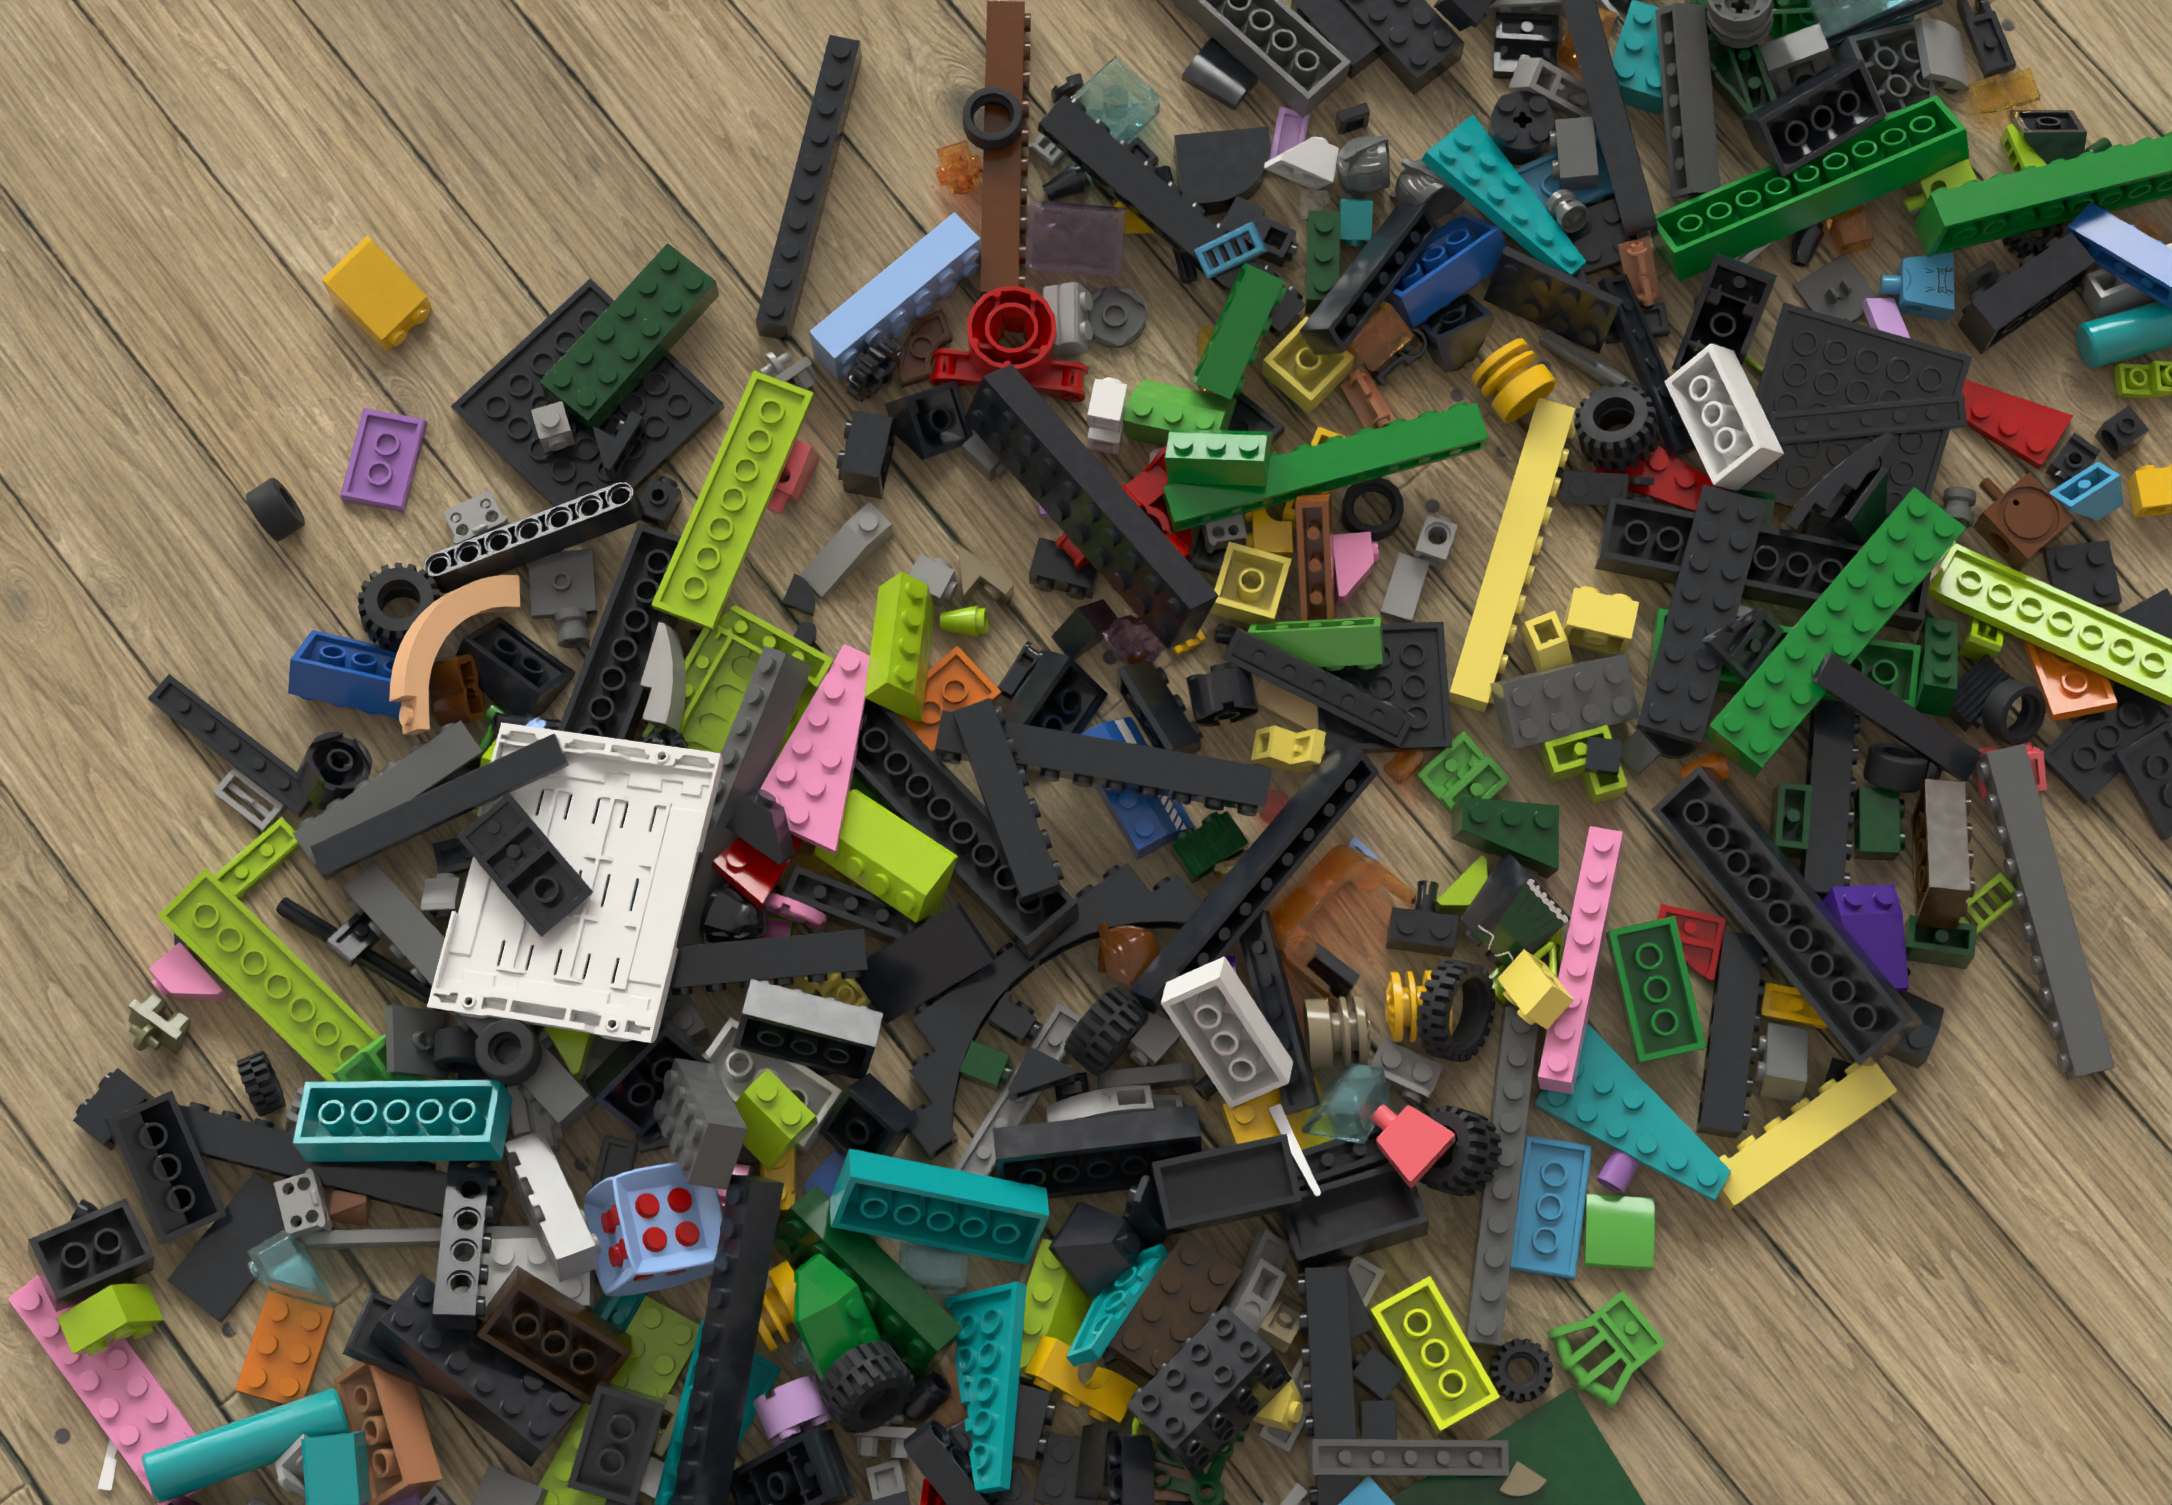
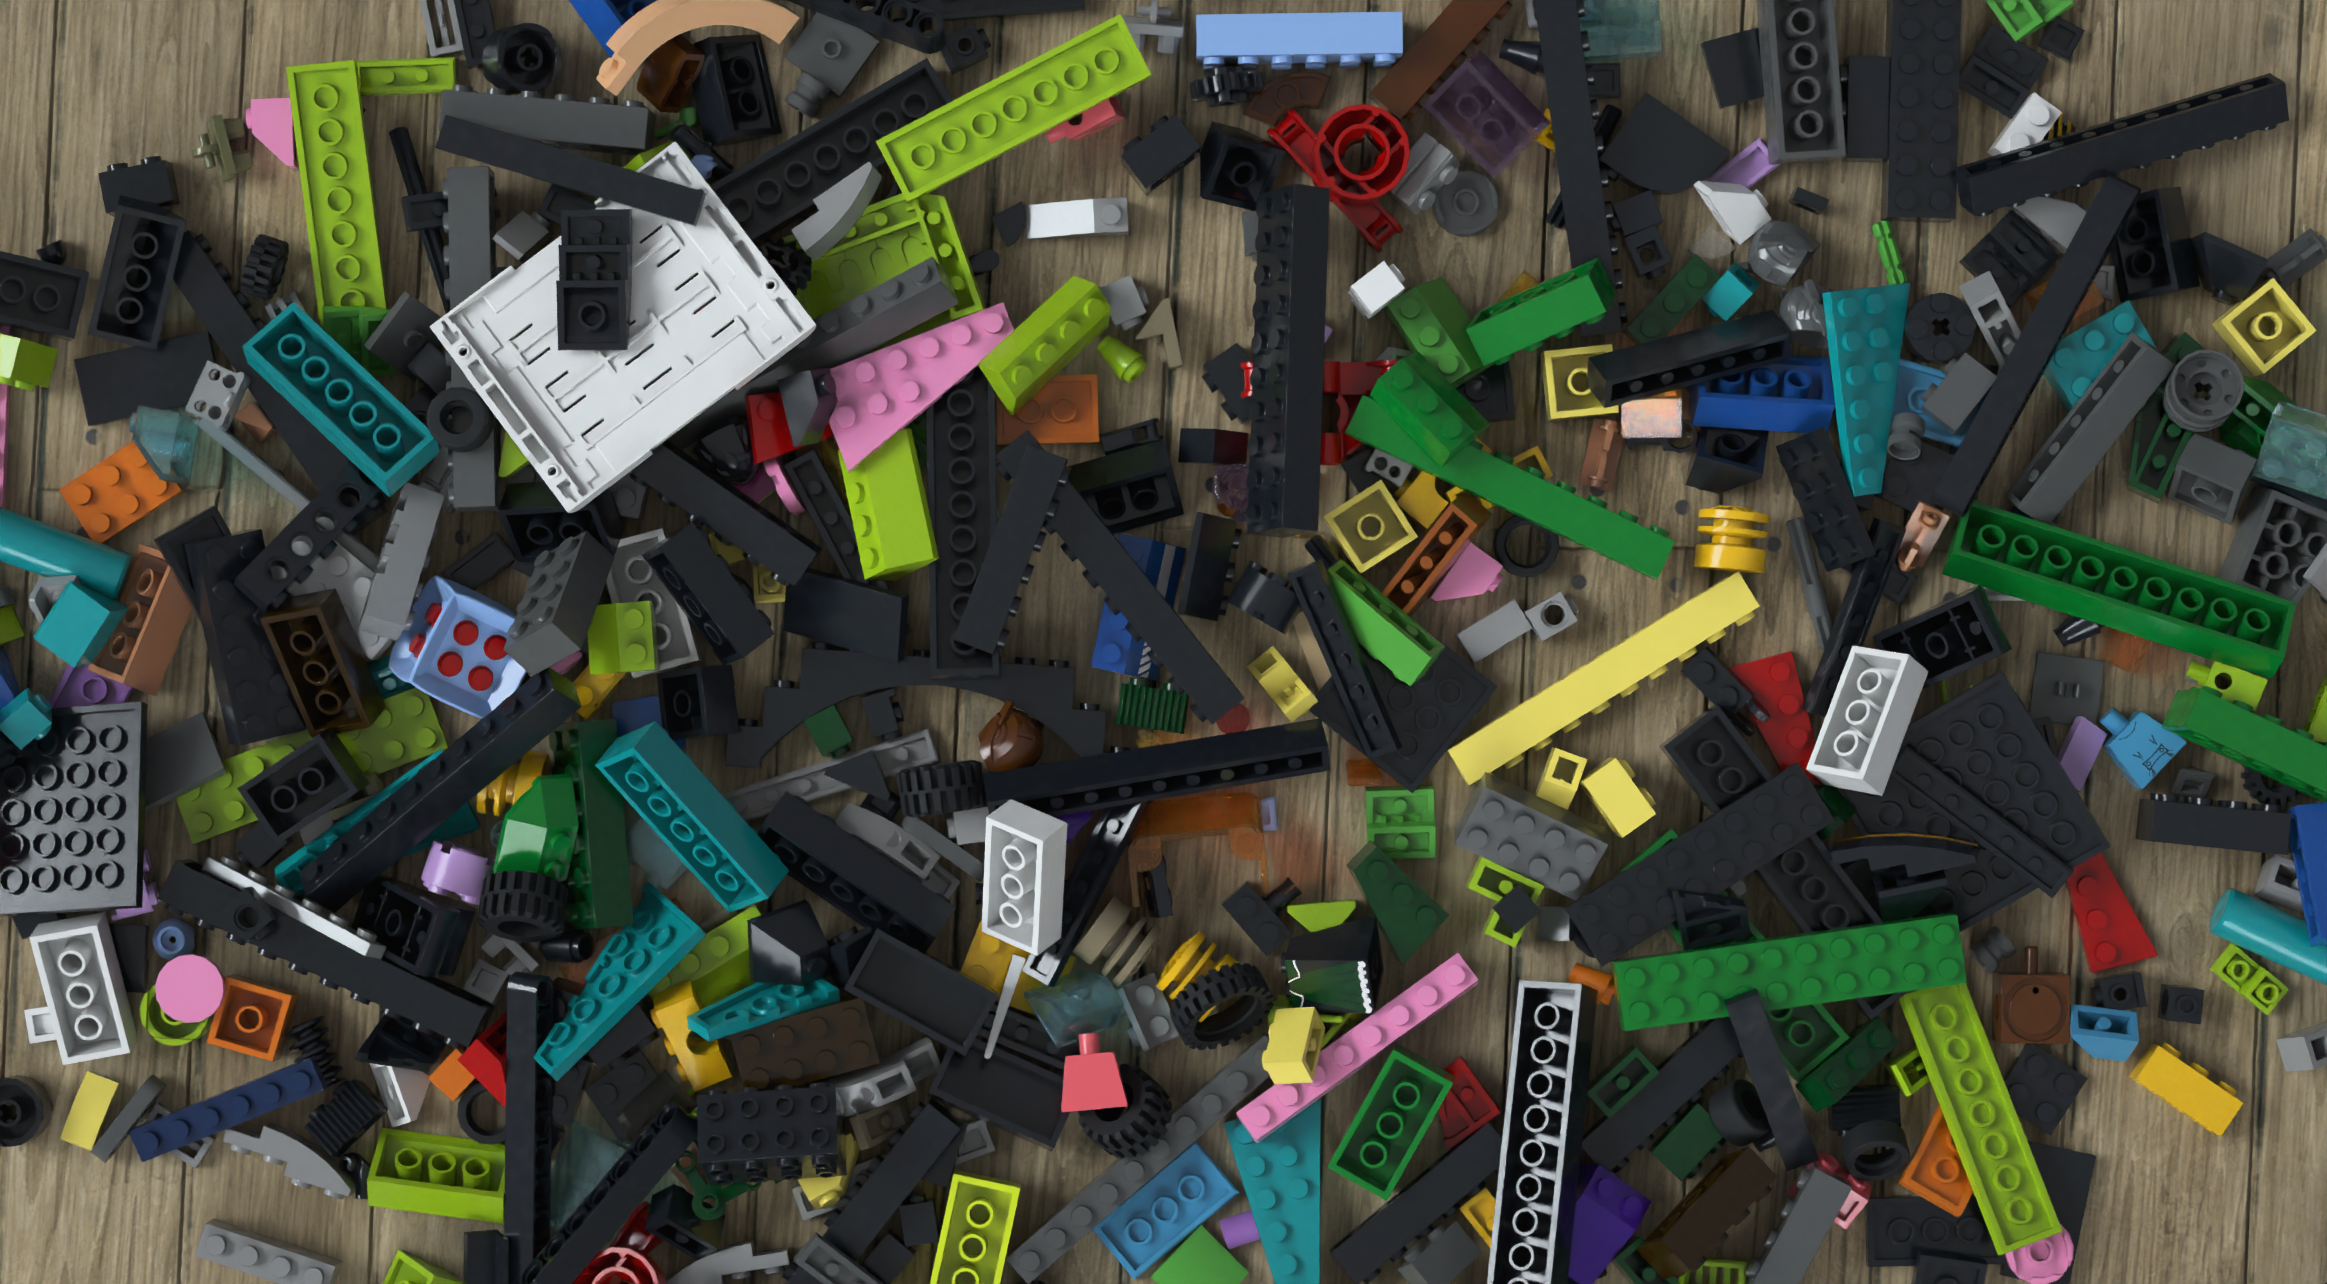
camera: 45 degrees right, 15 degrees up
dark azure slope [1194,222,1268,279] -> none
black tyre [1574,383,1661,472] -> none
black slope [1741,59,1887,177] -> none
none -> bright green axle [1872,220,1908,285]

